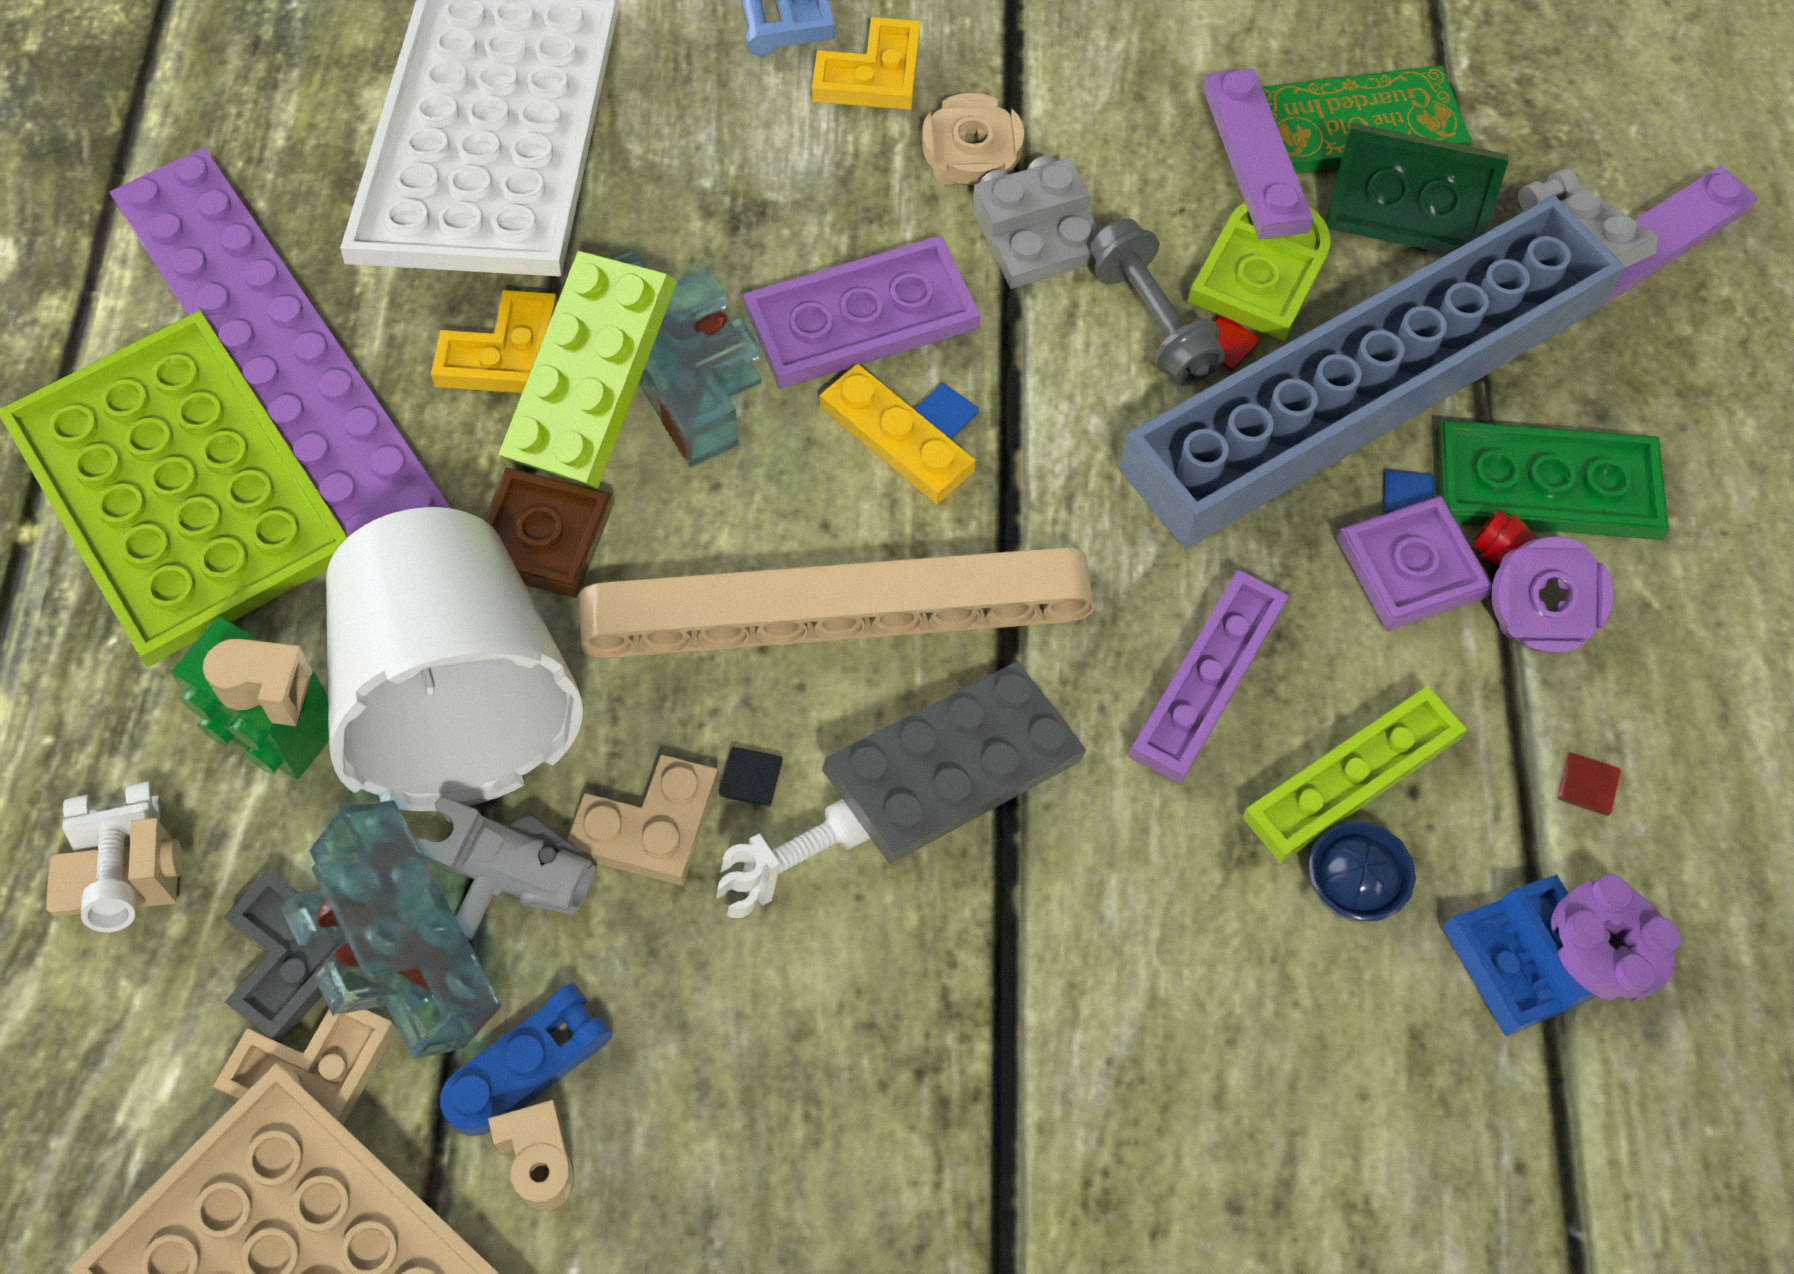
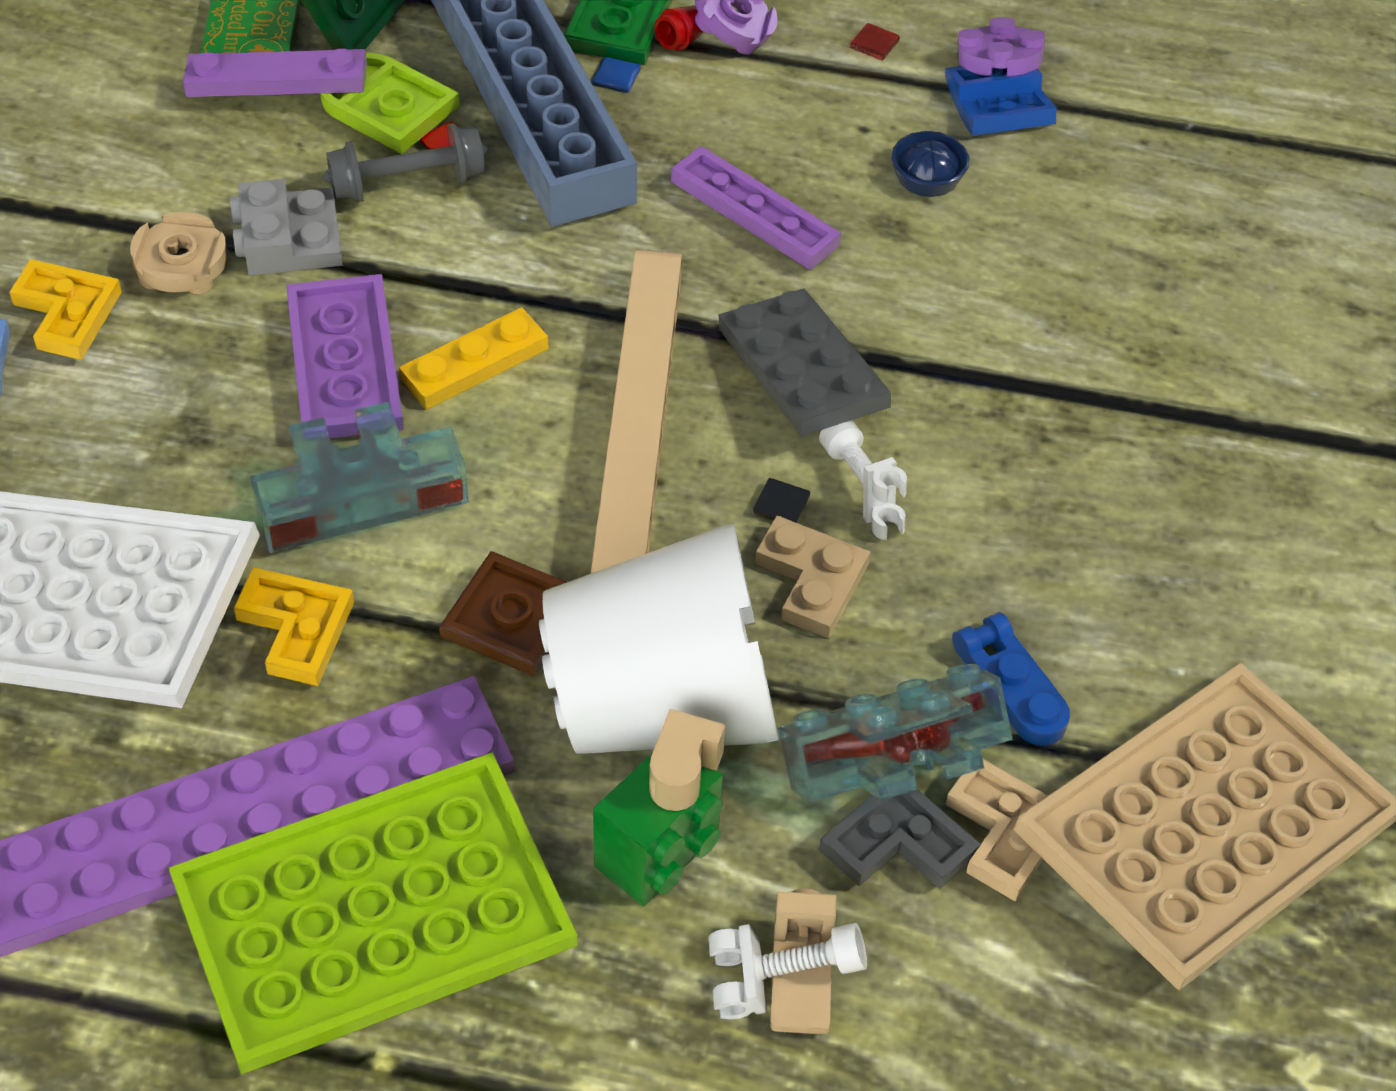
camera: 80 degrees left, 10 degrees down
light grey piece [414,797,597,940] -> none
tan leg [488,1100,574,1211] -> none
plate [498,251,677,489] -> none
blue piece [914,383,979,440] -> none
lime plate [1242,686,1467,864] -> none
medium lavender plate [1337,496,1492,632] -> none

